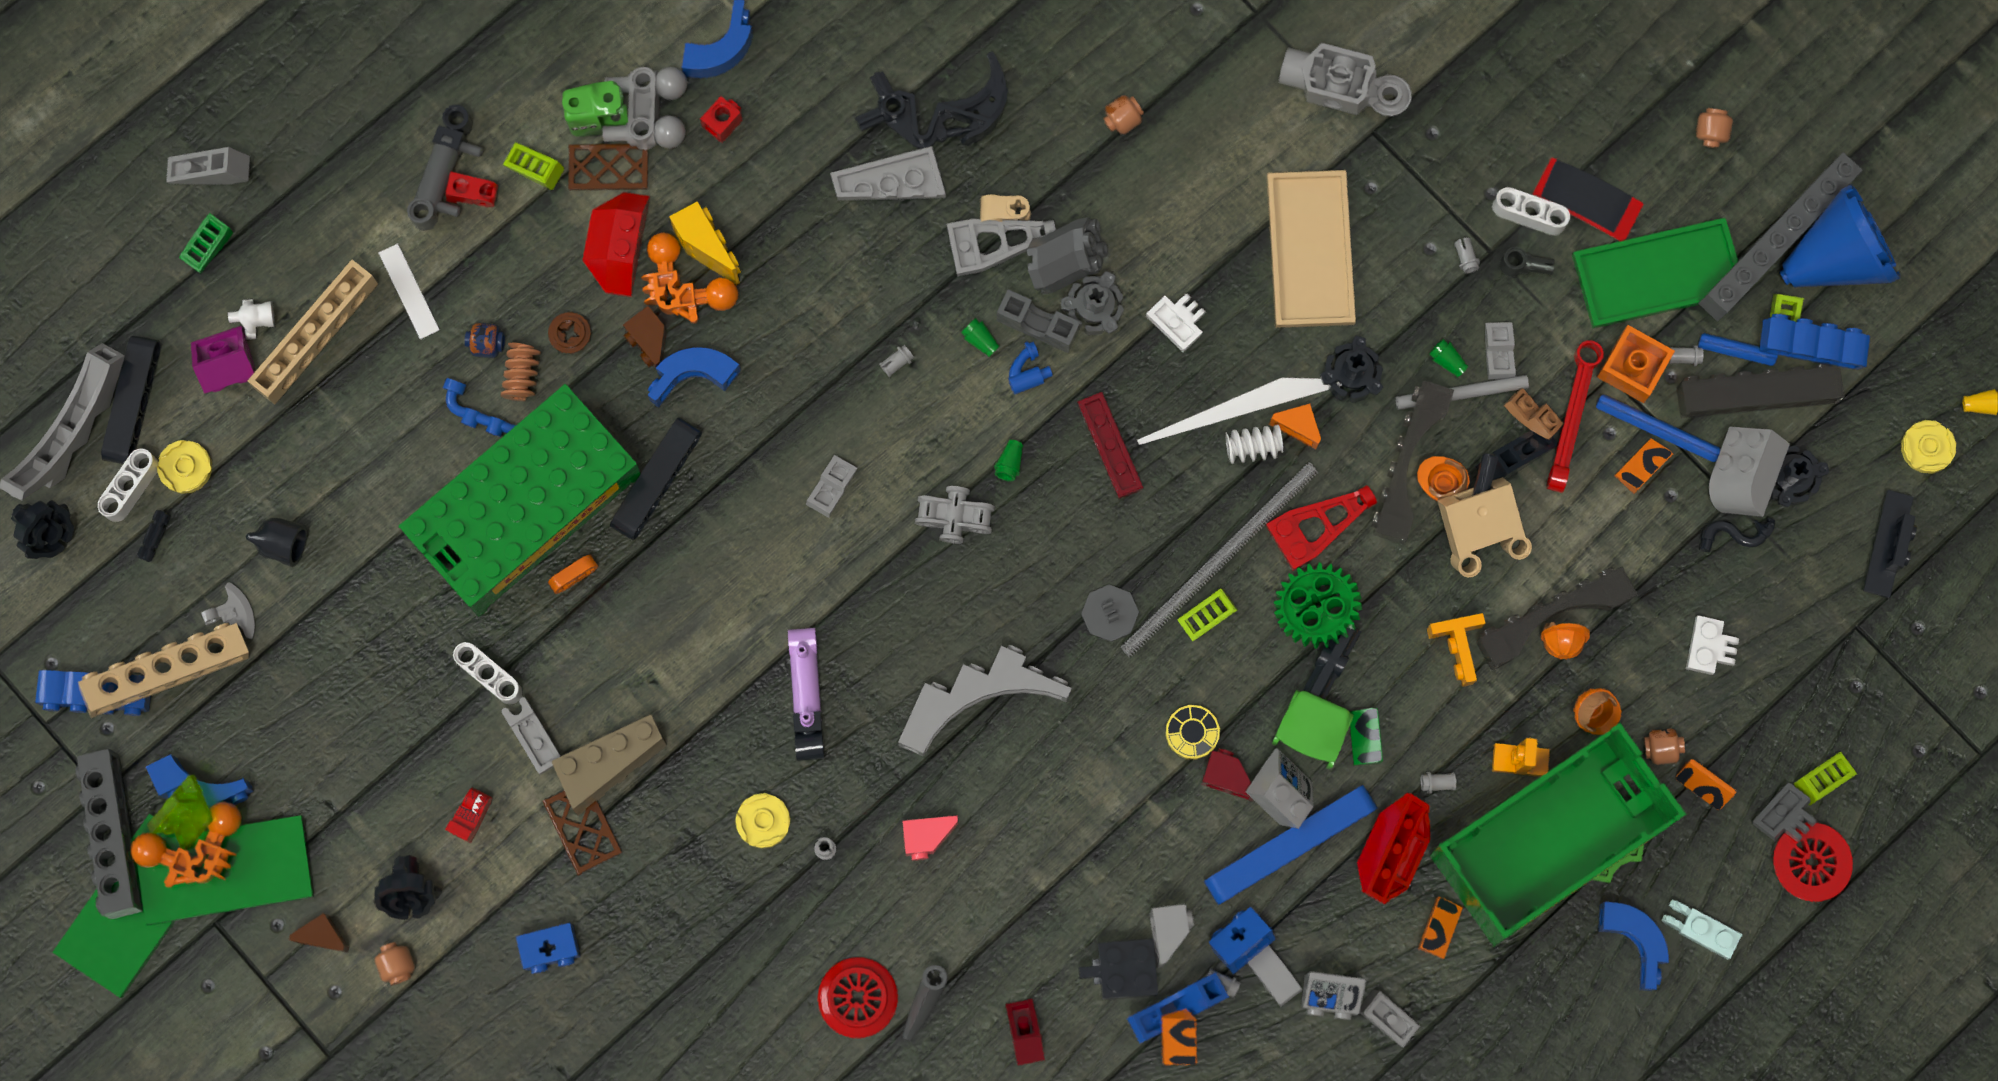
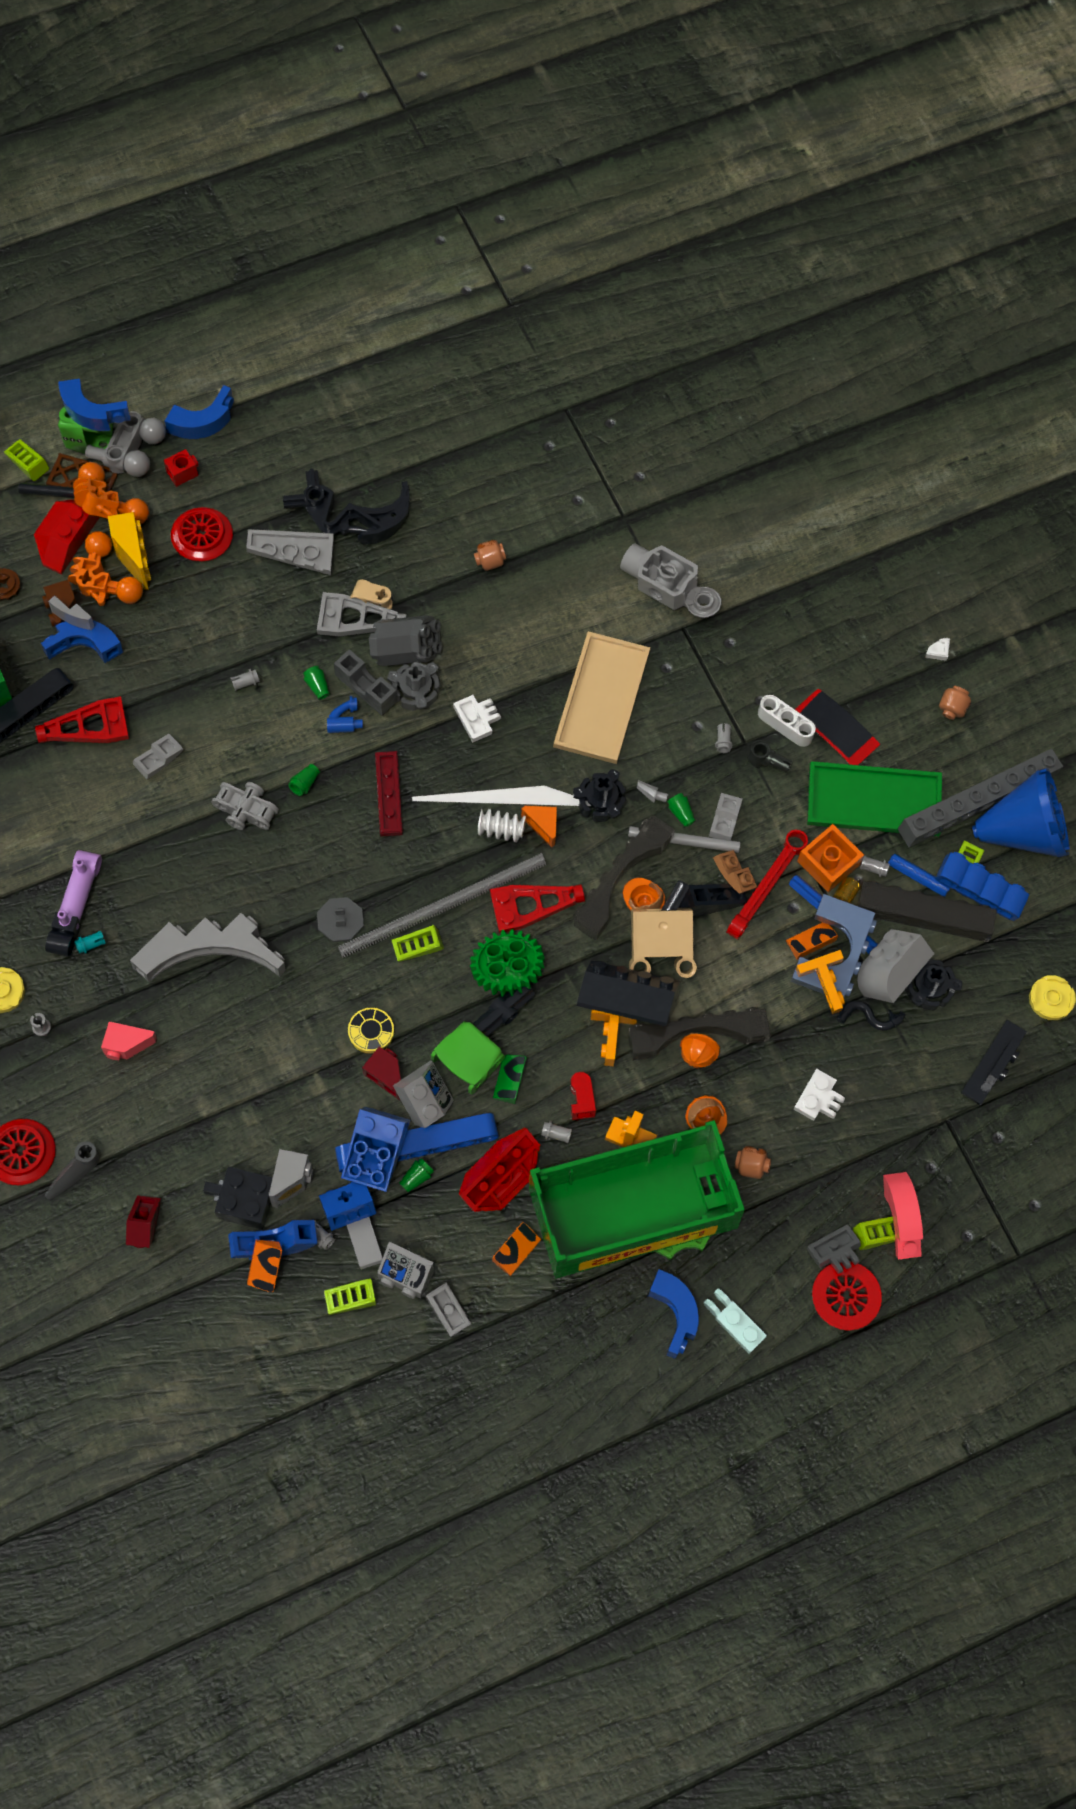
camera: 15 degrees right, 10 degrees down
orange slope [1676,759,1736,810] -> none
none -> black piece [18,482,75,498]
none -> red plate [35,696,129,743]
none -> light grey slope [48,596,95,630]
none -> blue arch [58,379,131,431]
none -> orange piece [73,462,149,524]
none -> teal pin [74,931,106,954]
none -> red piece [171,507,233,561]
none -> lime slope [324,1278,376,1315]
none -> blue slope [341,1107,410,1192]
none -> green cone [399,1158,434,1193]
none -> red leg [570,1072,596,1120]
none -> black slope [577,961,680,1027]
none -> light grey bar [637,780,668,803]
none -> sand blue arch [791,894,877,998]
none -> light orange bracket [796,950,845,1014]
none -> clear yellow piece [833,877,861,904]
none -> coral arch [883,1172,923,1260]
none -> white tile [925,638,950,661]

